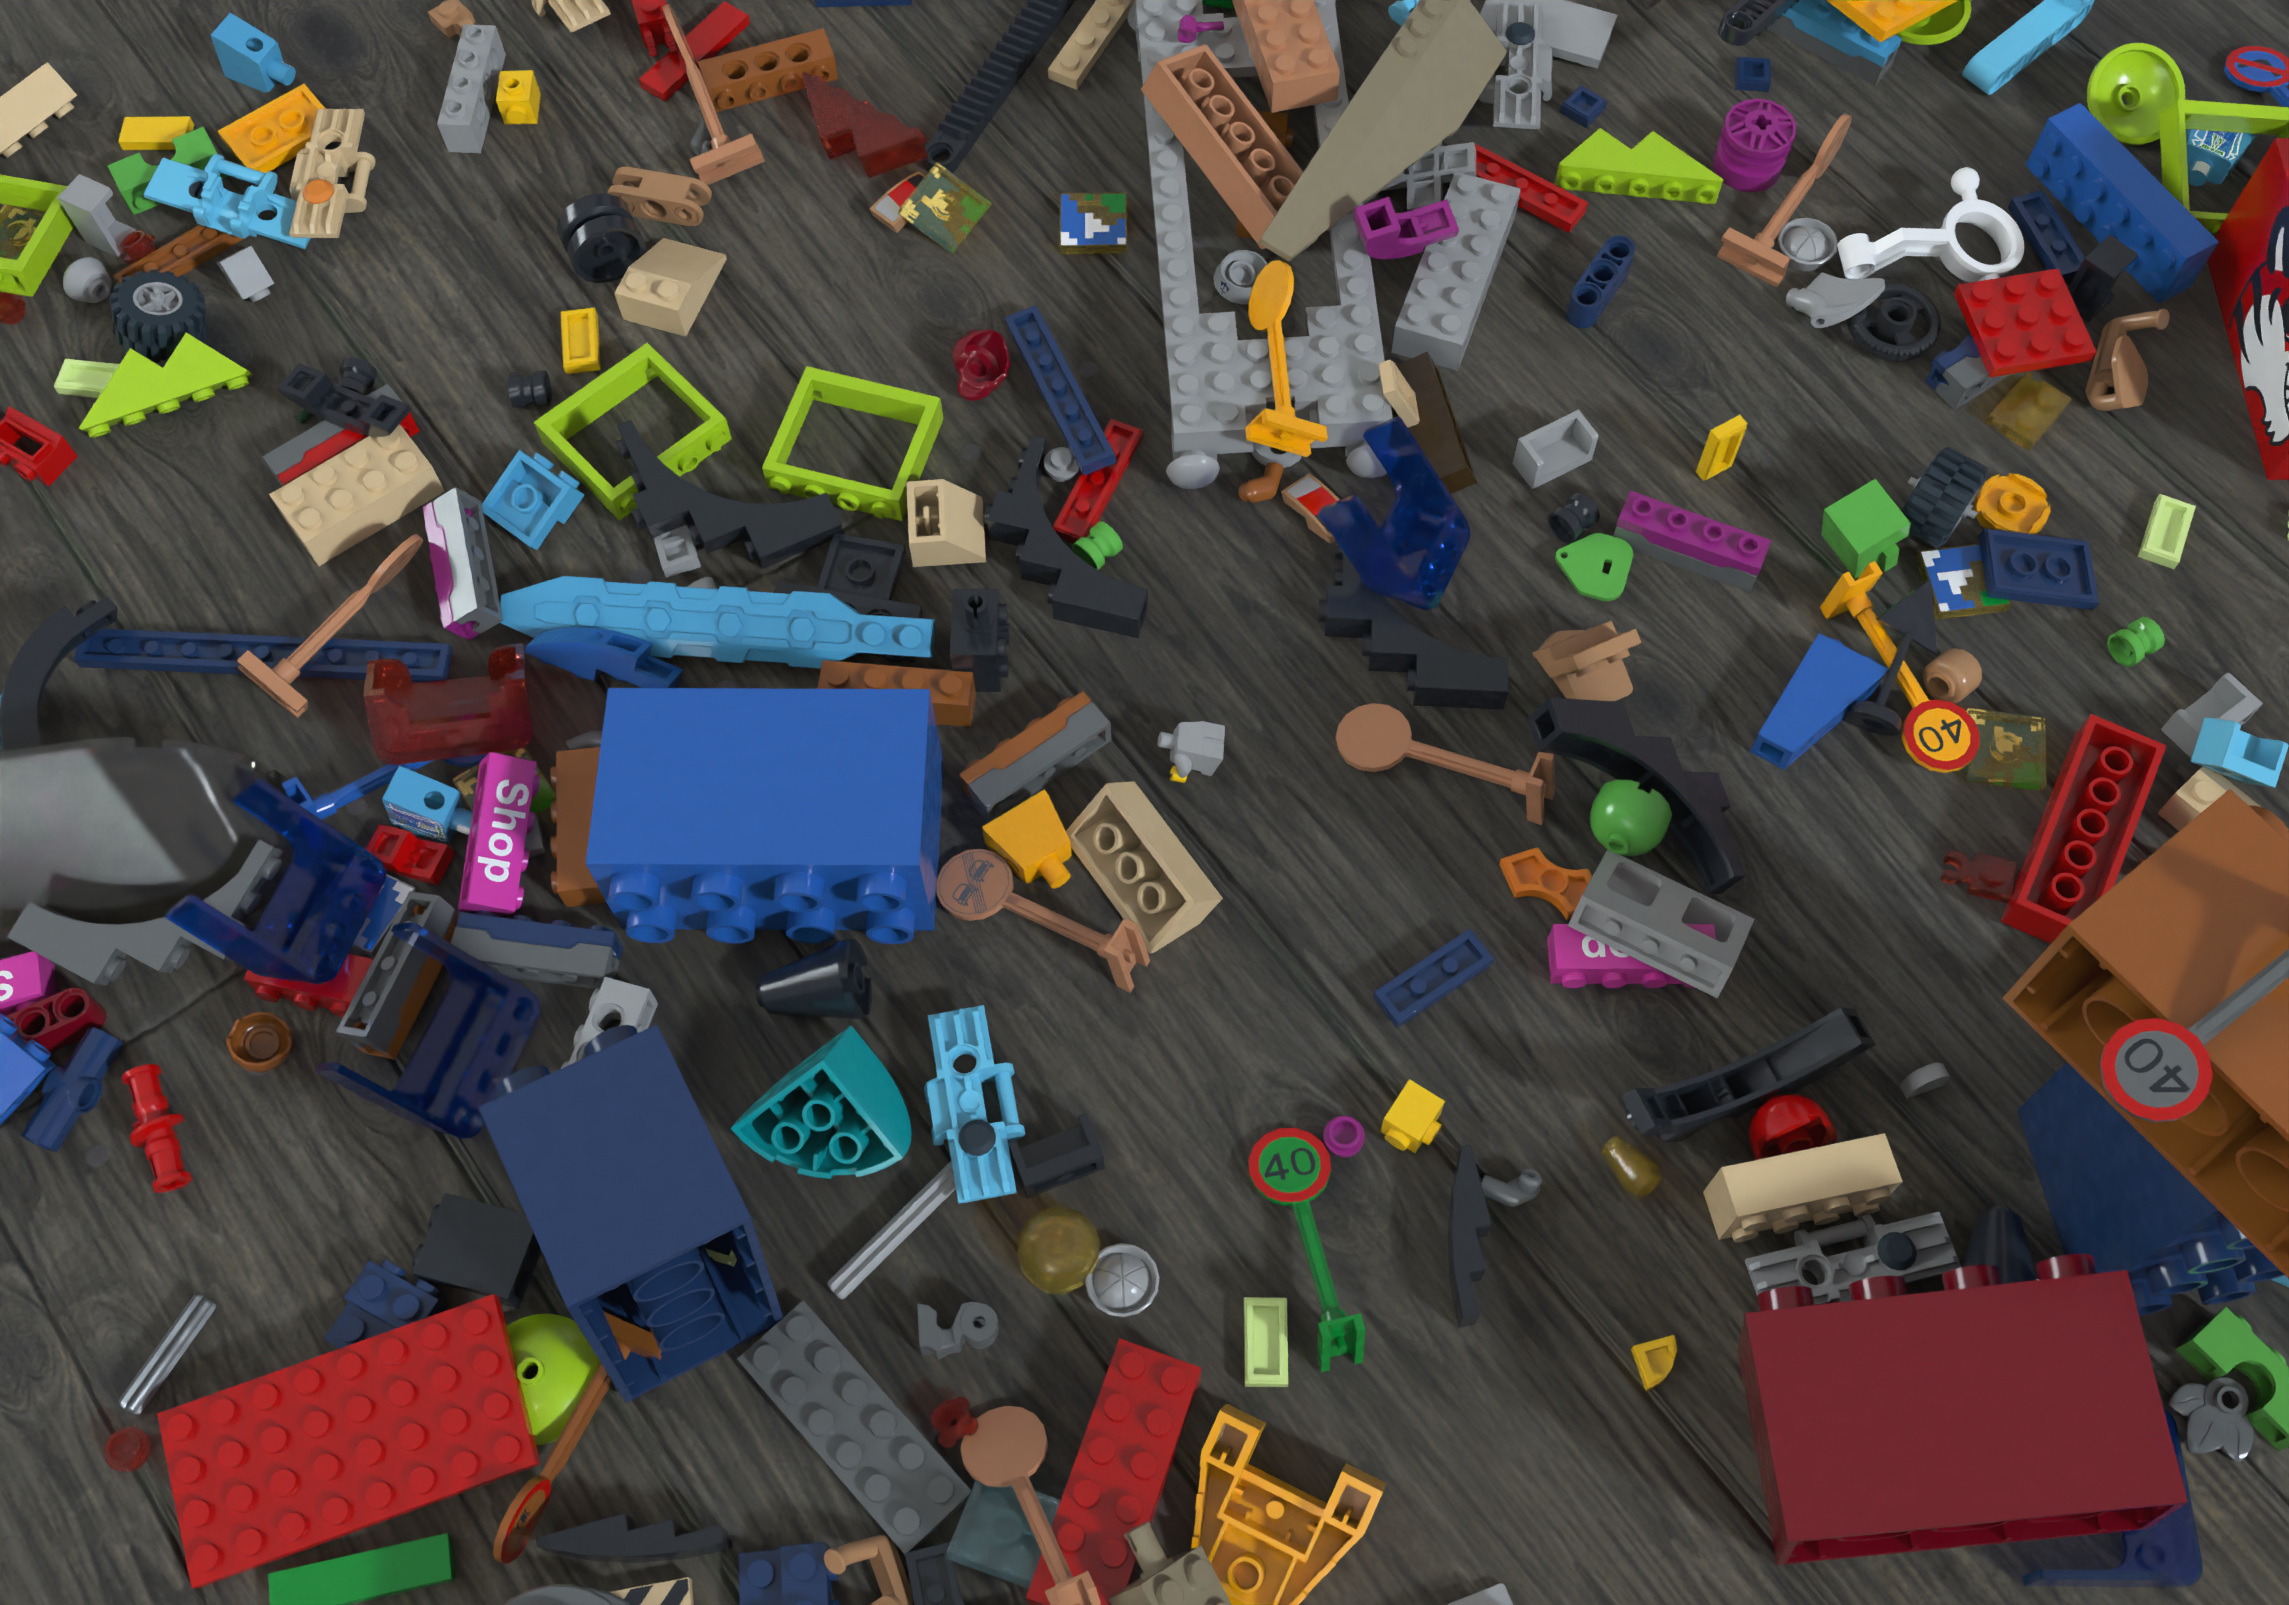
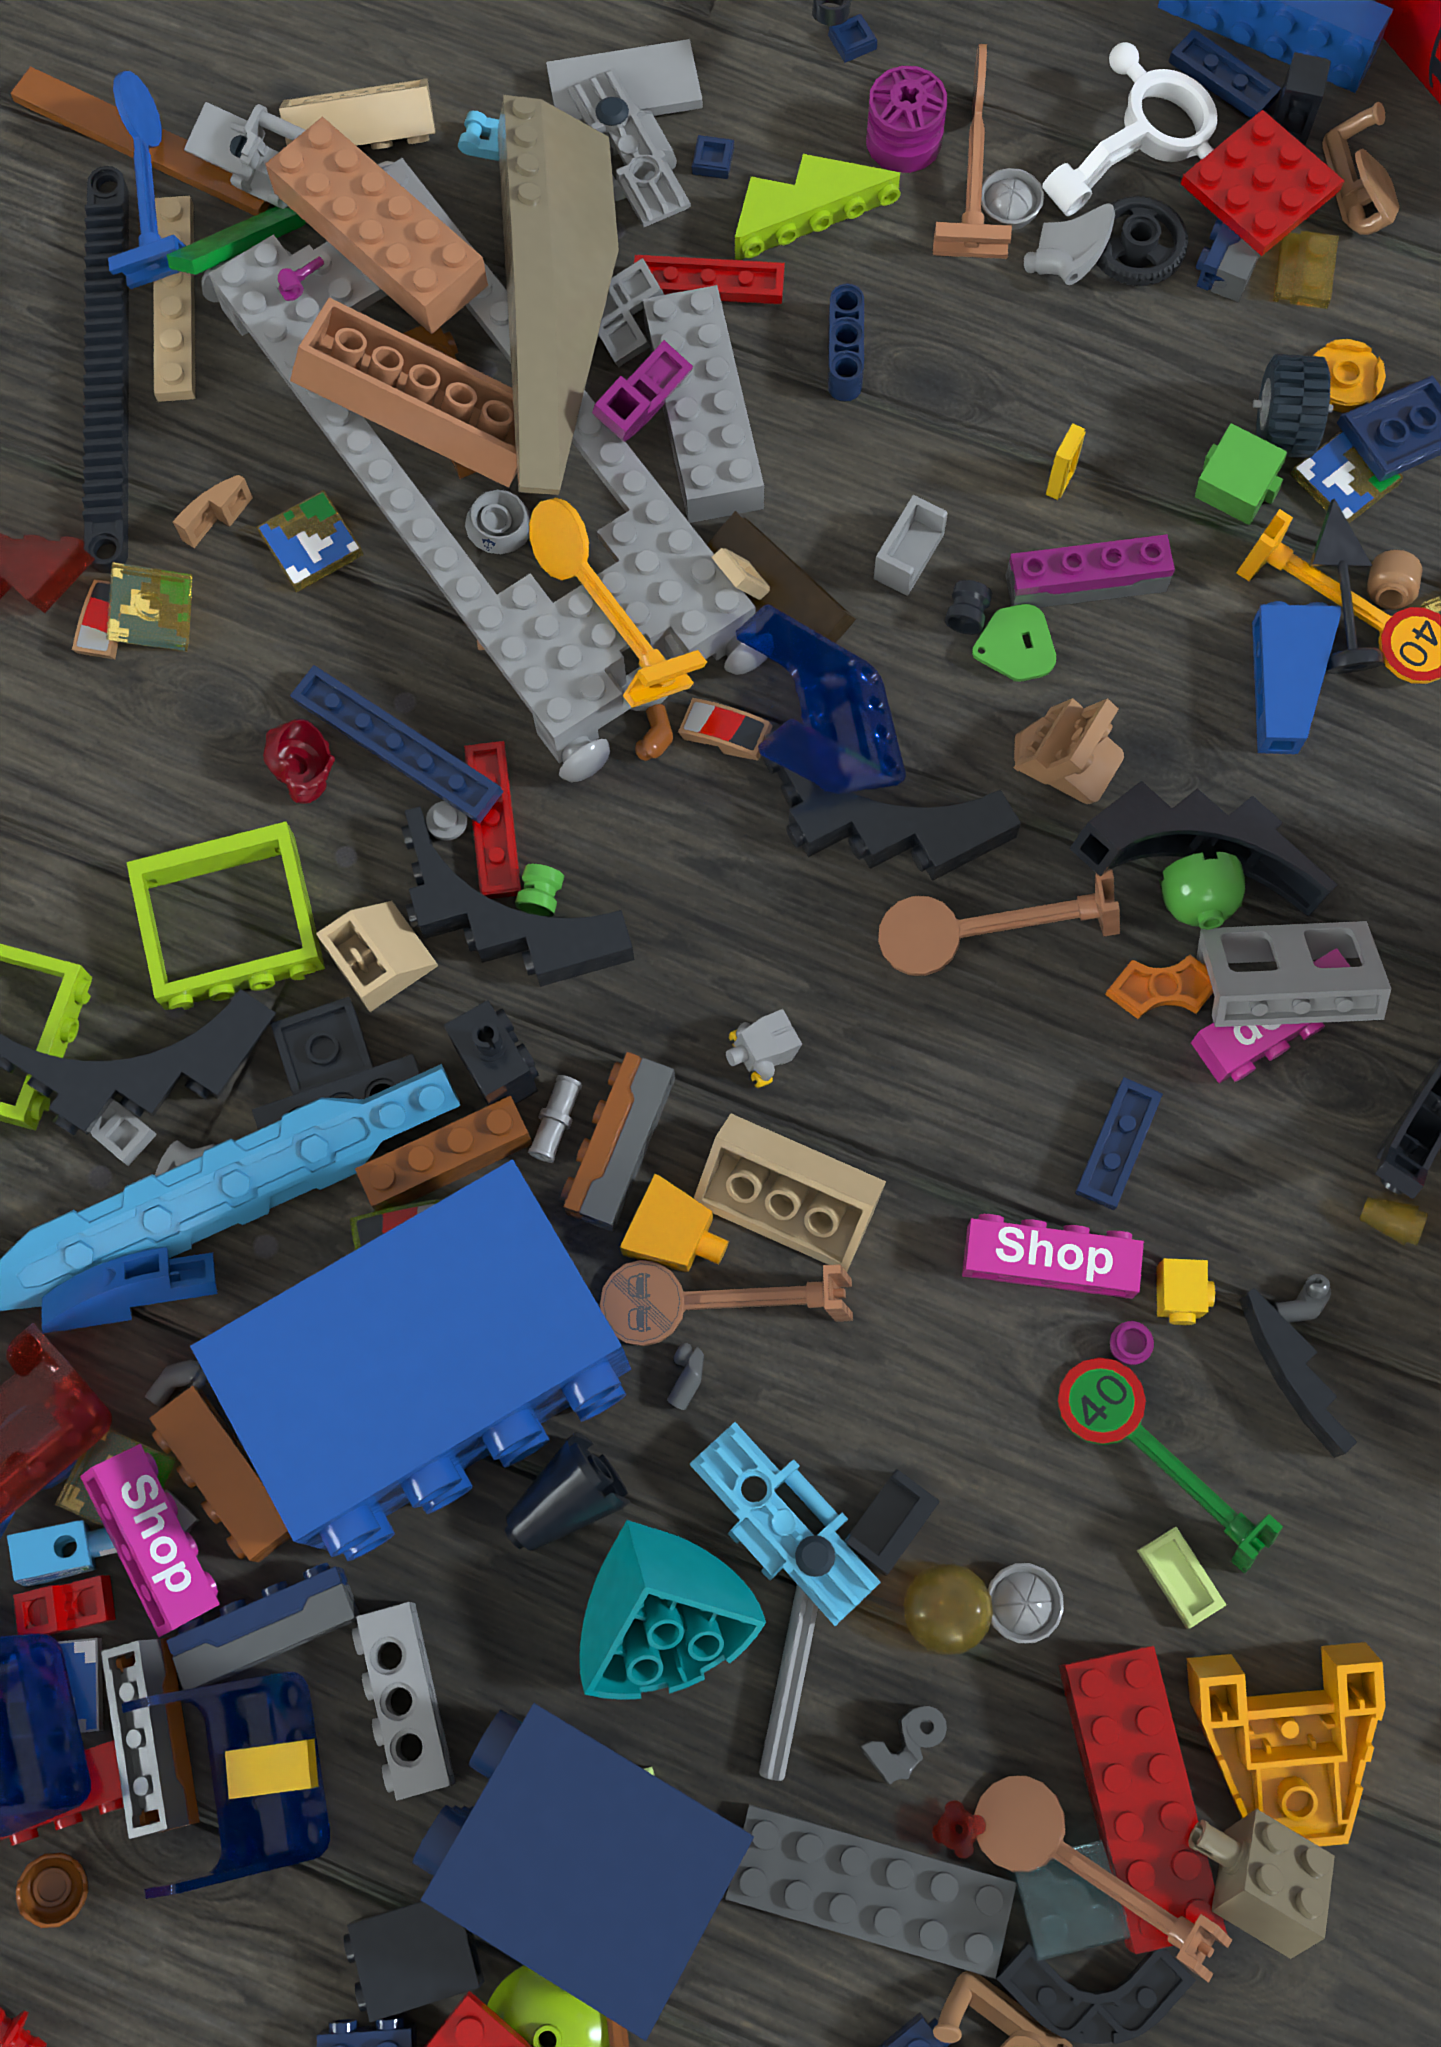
camera: 30 degrees left, 10 degrees up
none -> medium nougat slope [173,475,253,548]
none -> yellow tile [225,1739,319,1799]
none -> light grey pin [528,1075,582,1163]
none -> dark grey arm [667,1343,704,1410]
none -> dark pink brick [962,1214,1144,1299]

